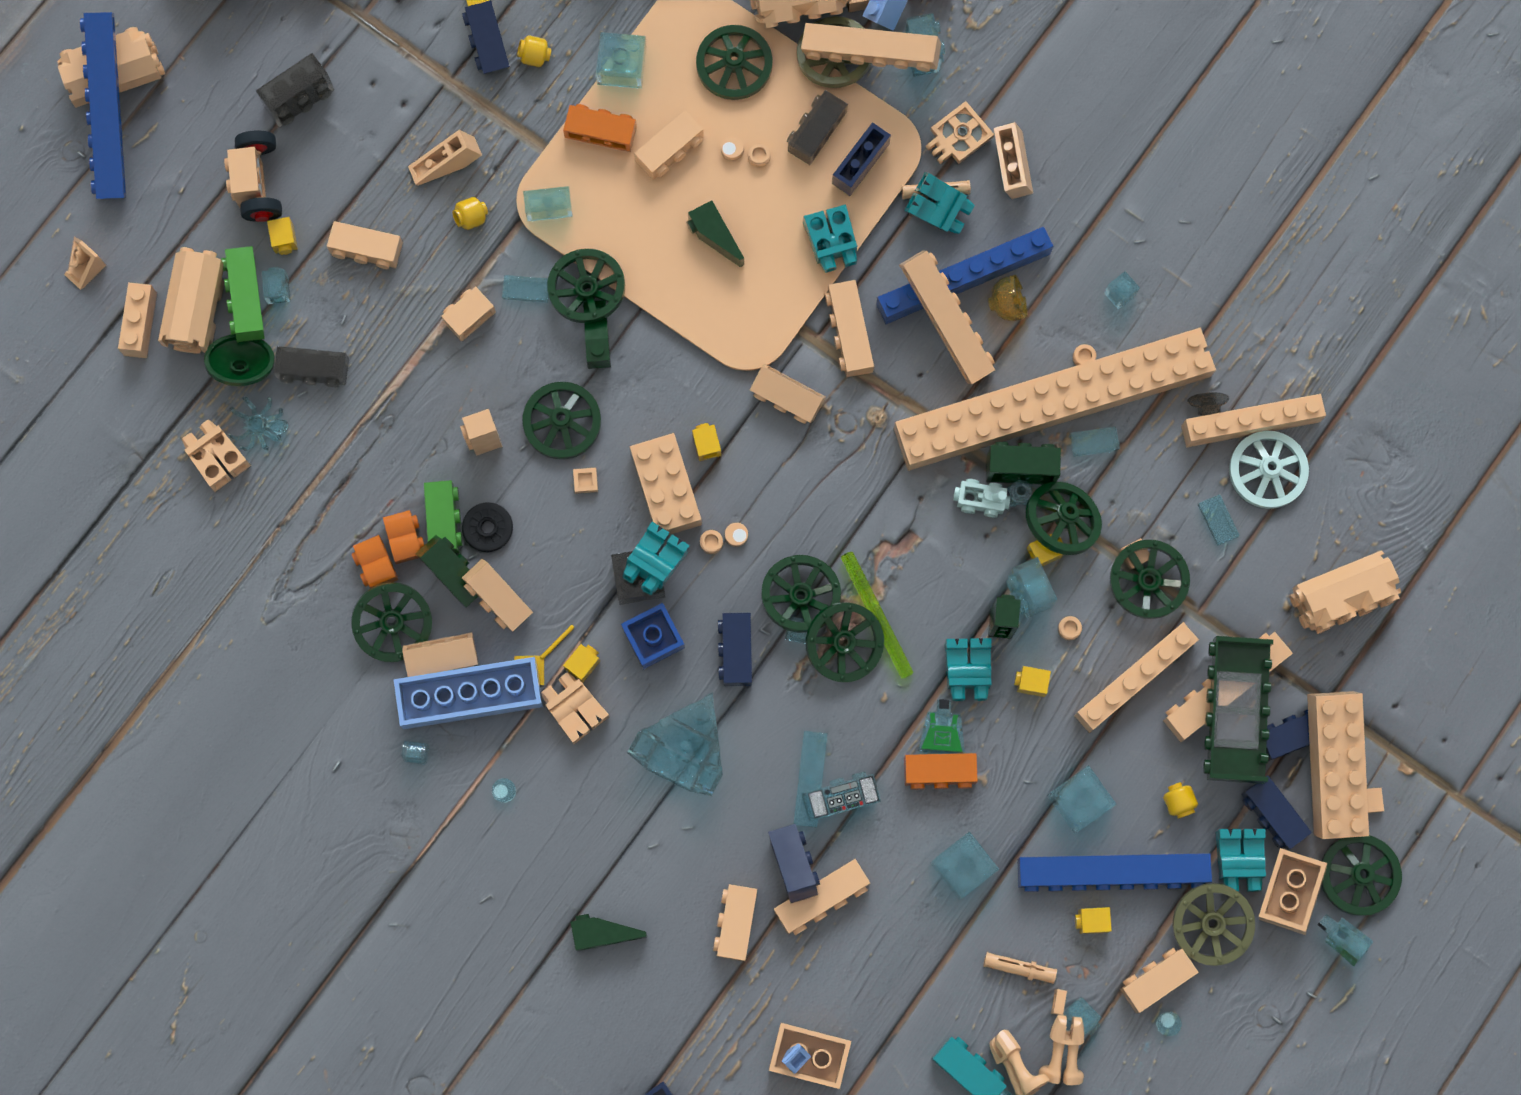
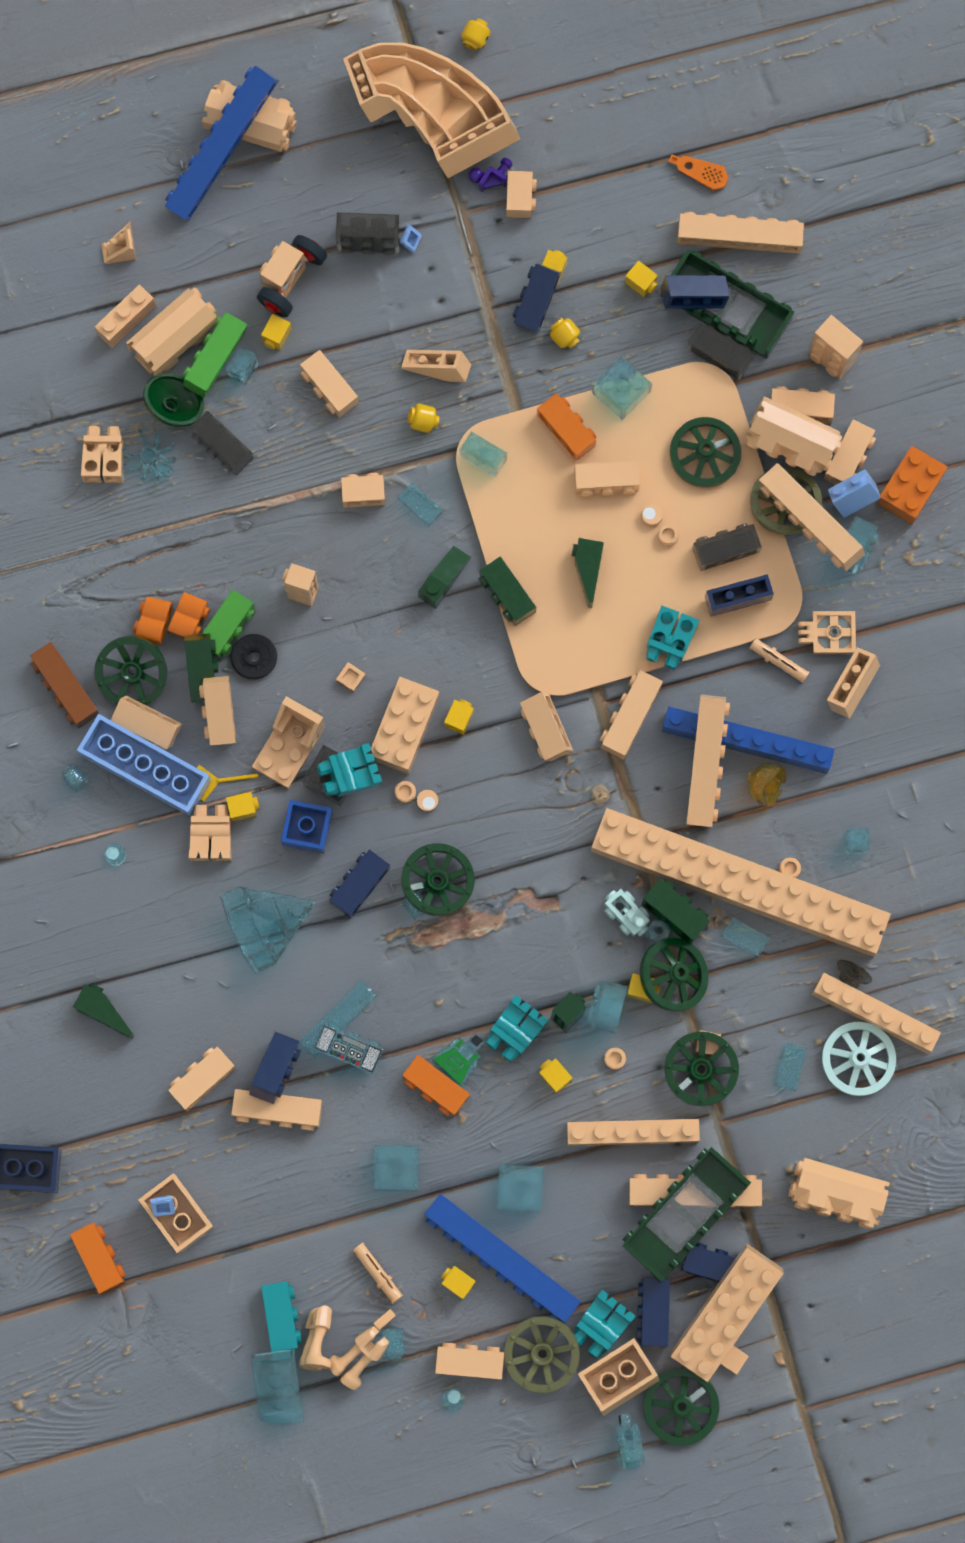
camera: 40 degrees right, 0 degrees up
dark green wheel [522,382,601,459] -> none
dark green wheel [547,249,625,323] -> none
dark green wheel [805,602,884,682] -> none
clear neon green axle [841,552,913,679] -> none
teal hips [904,172,975,234] -> none
yellow head [1163,782,1198,819] -> none
none -> dark orange brick [30,642,100,728]
none -> light nougat bracket [252,696,325,789]
none -> light blue slope [400,224,422,253]
none -> dark green brick [478,556,536,626]

